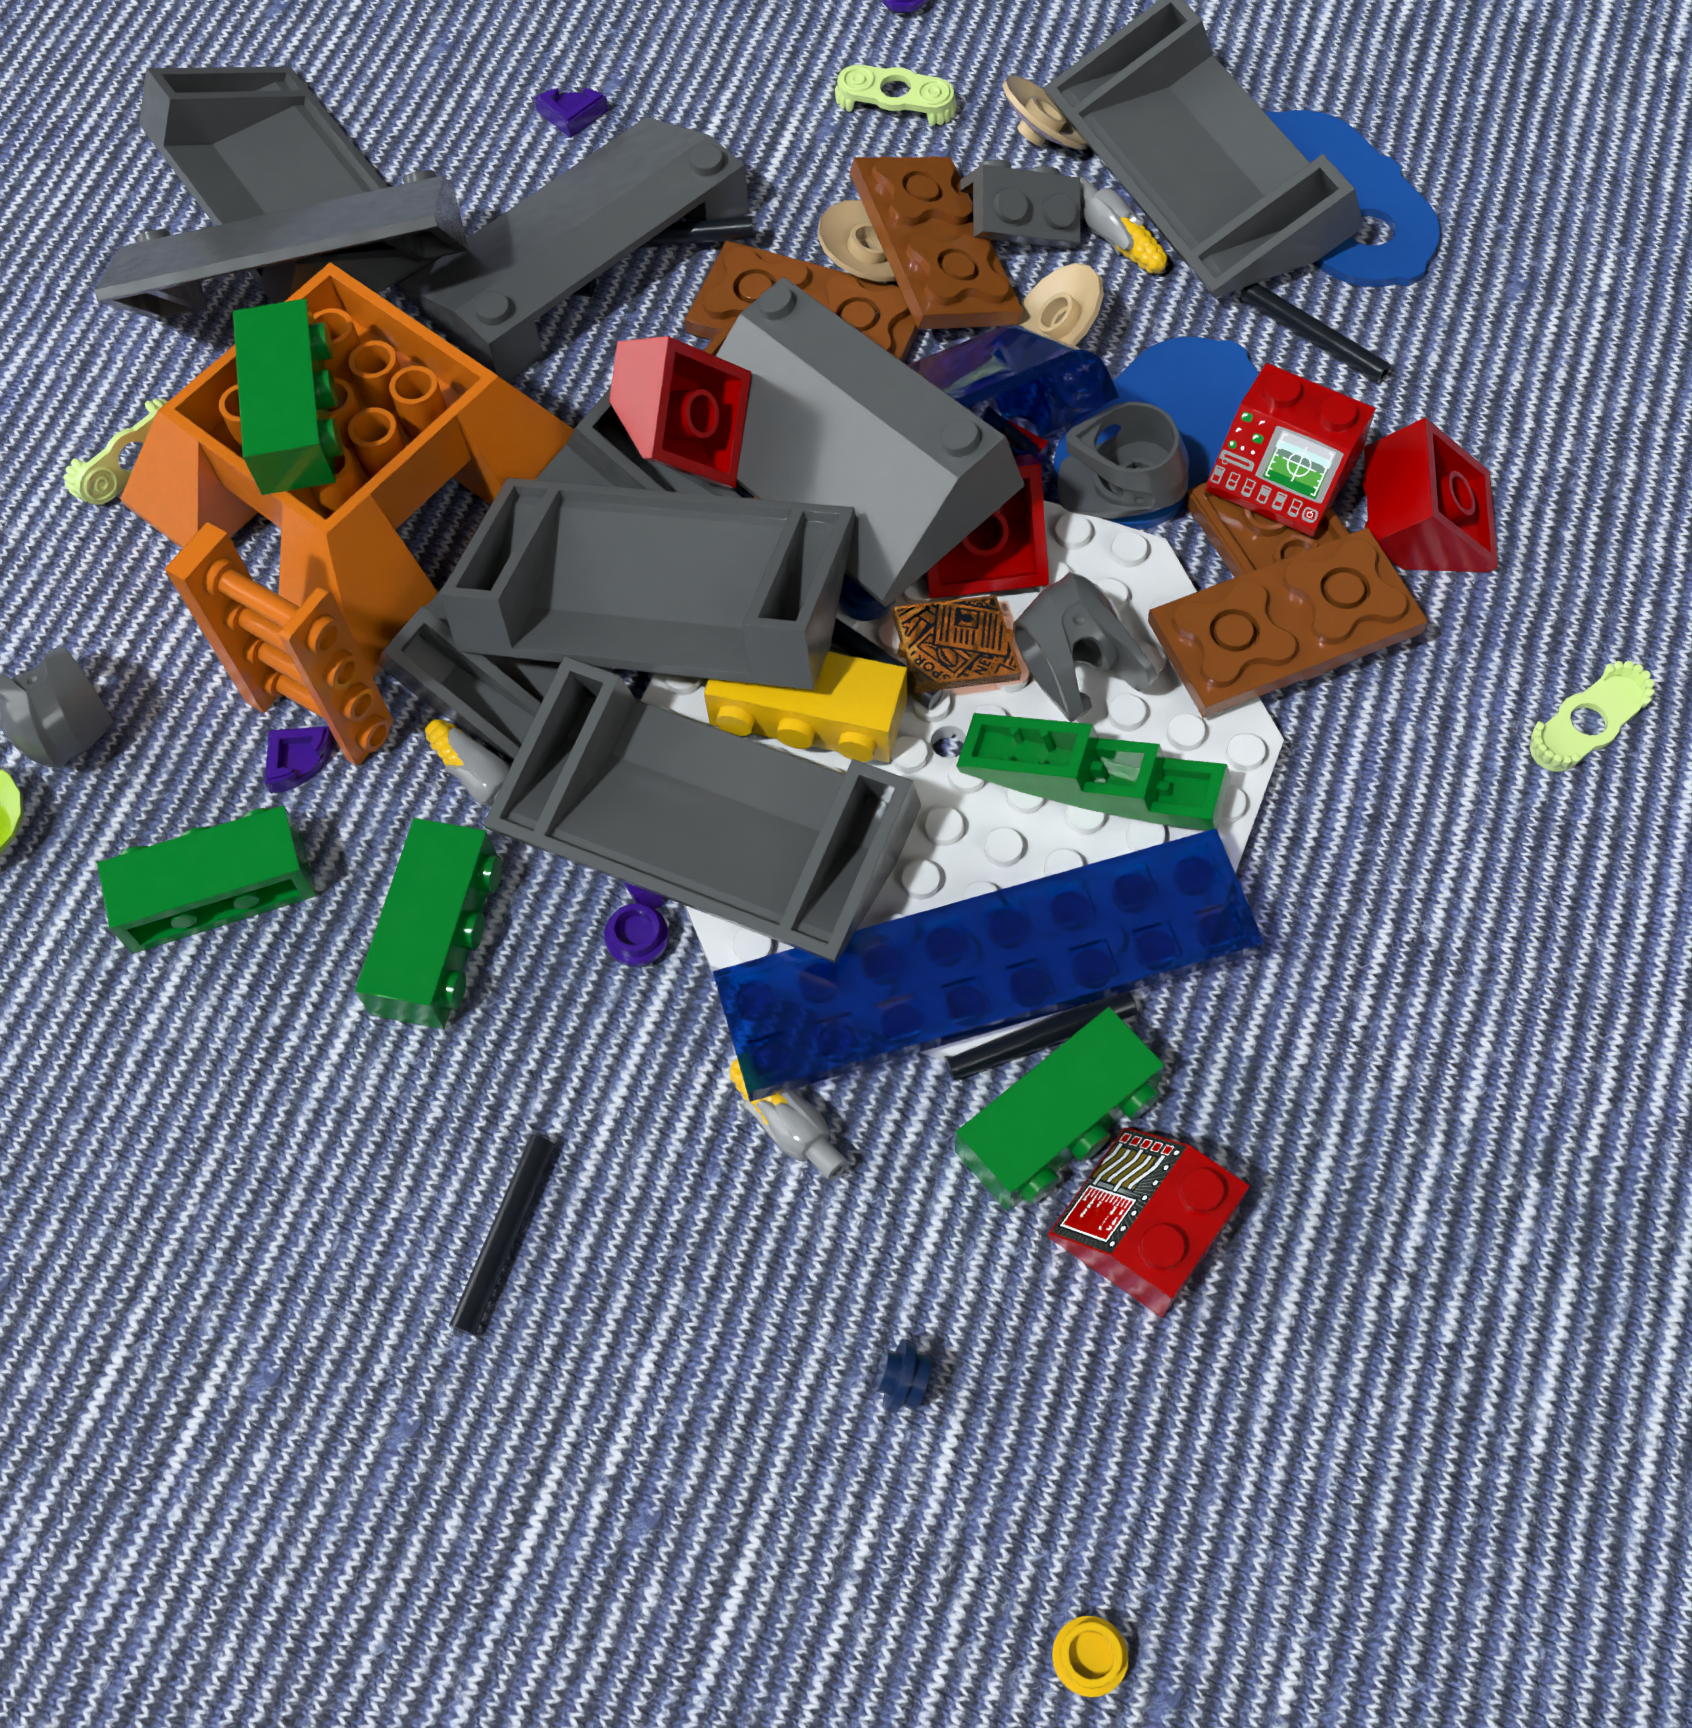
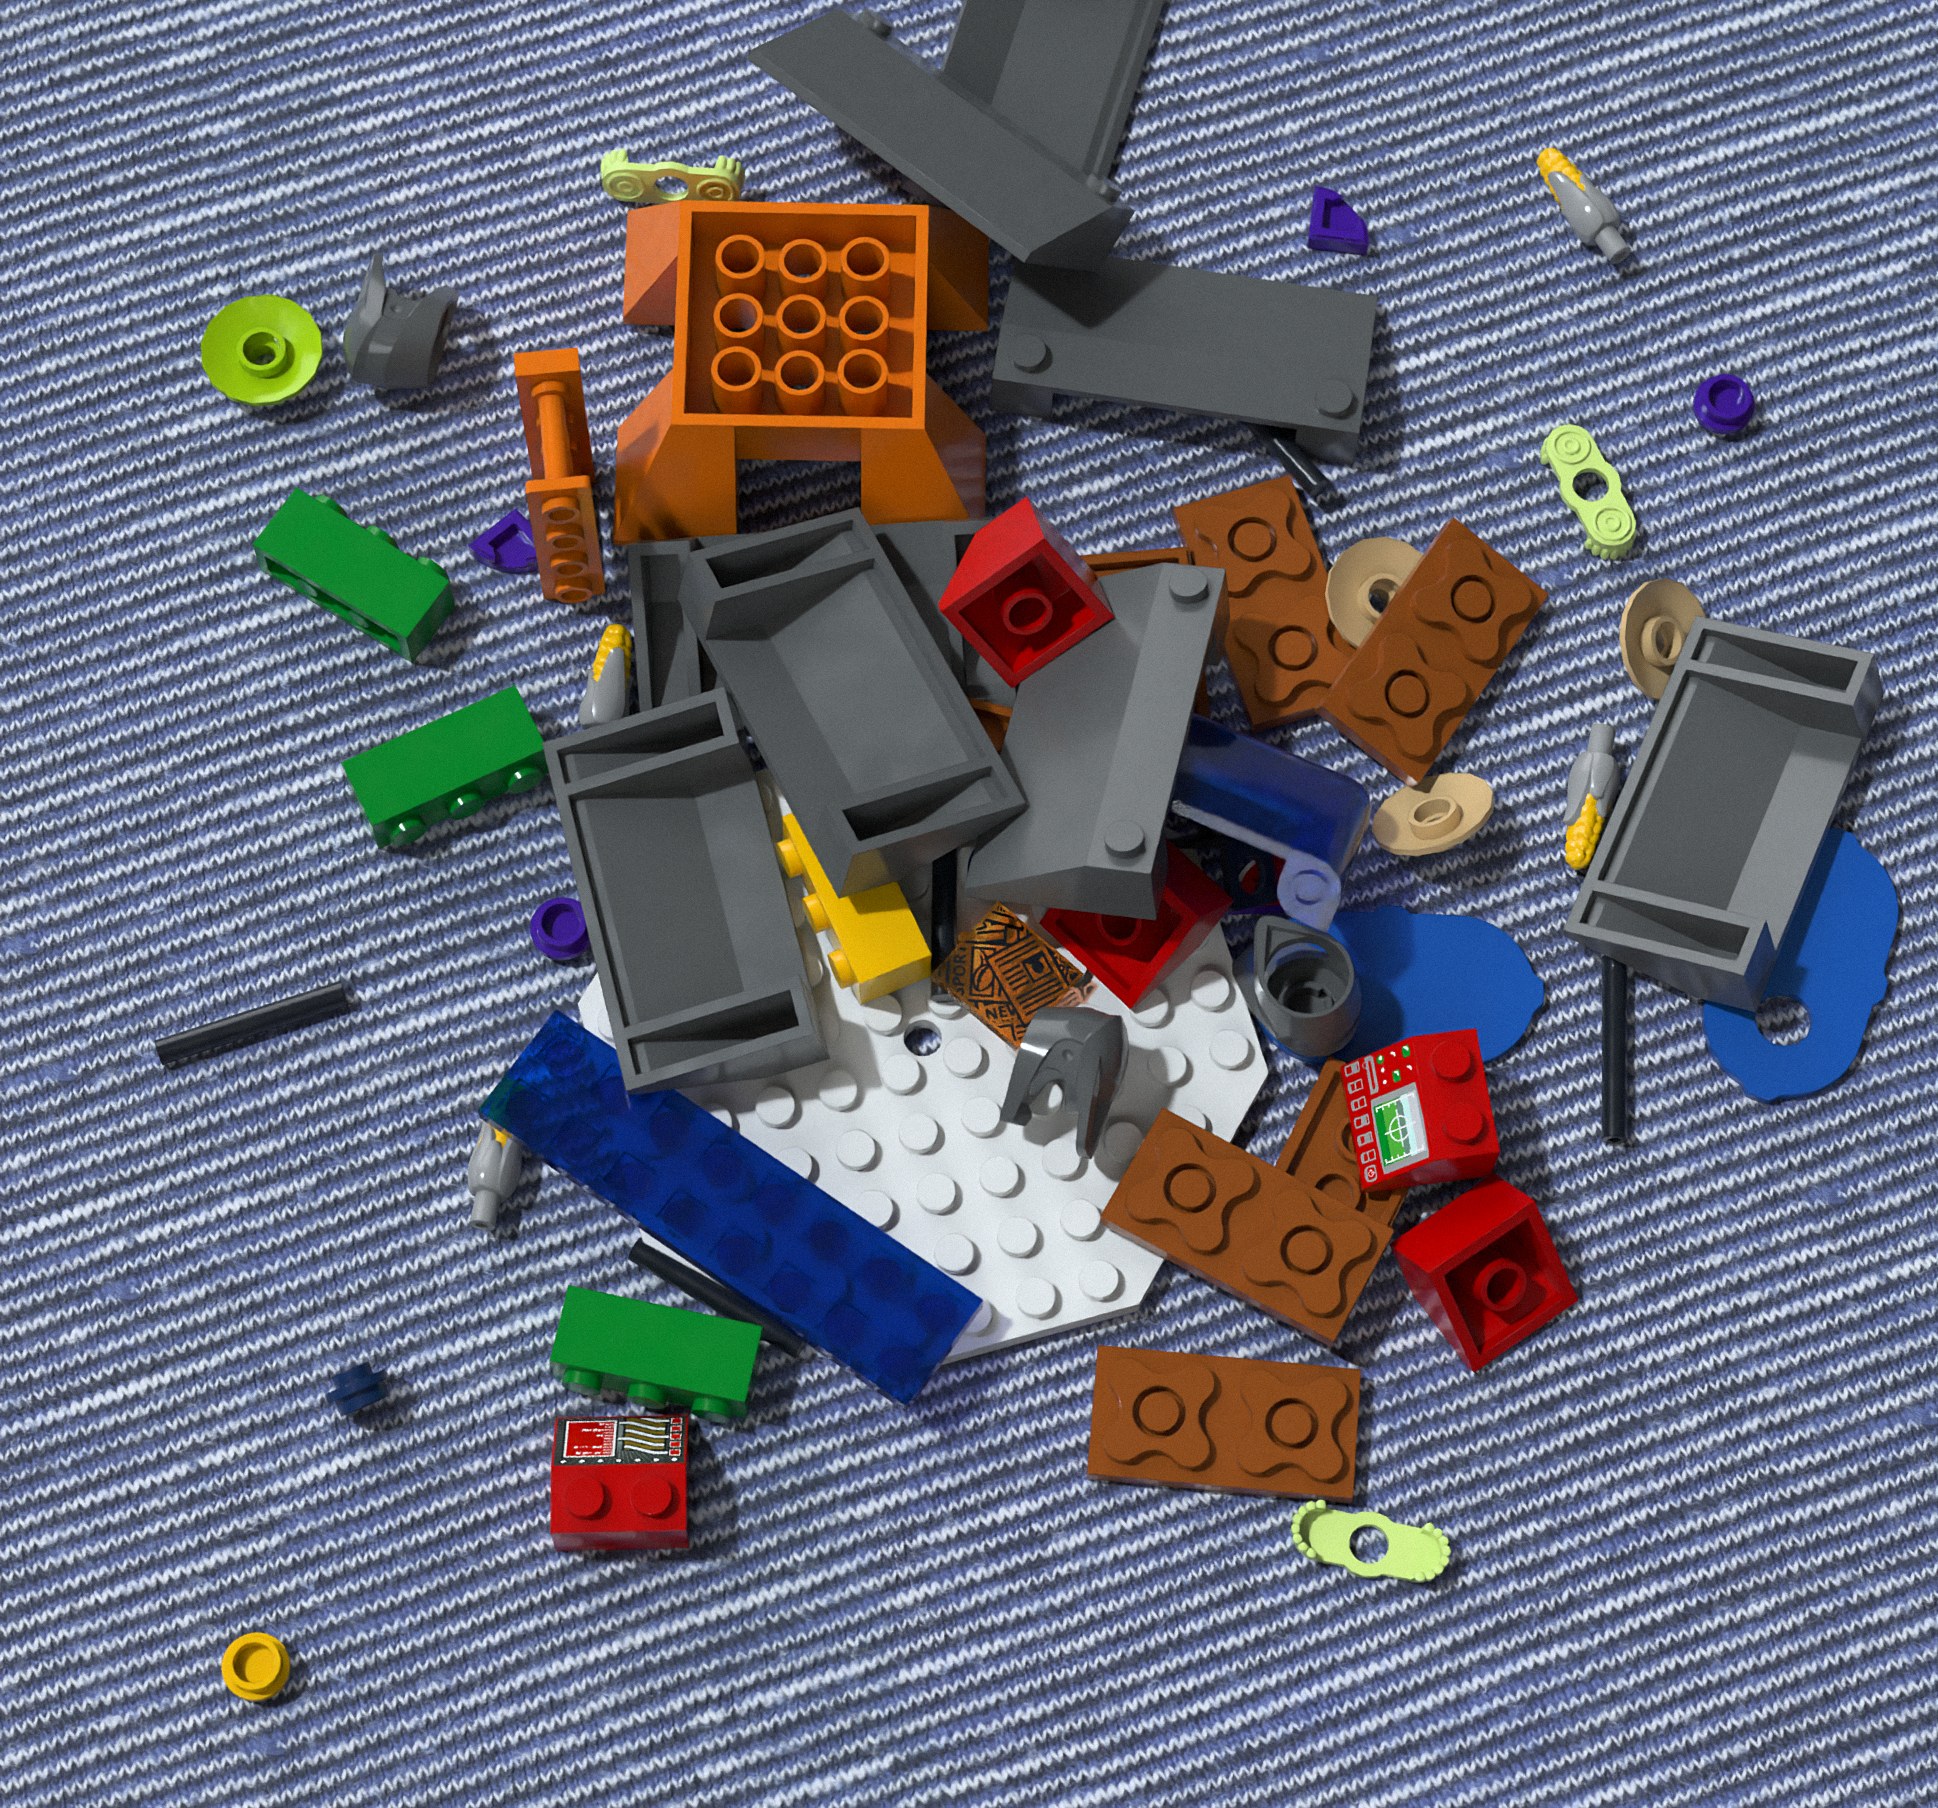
camera: 45 degrees right, 5 degrees up
green brick [233,298,343,495] -> none
green slope [956,713,1231,832] -> none
dark grey bracket [960,160,1080,249] -> none
none -> dark orange piece [1086,1345,1361,1504]

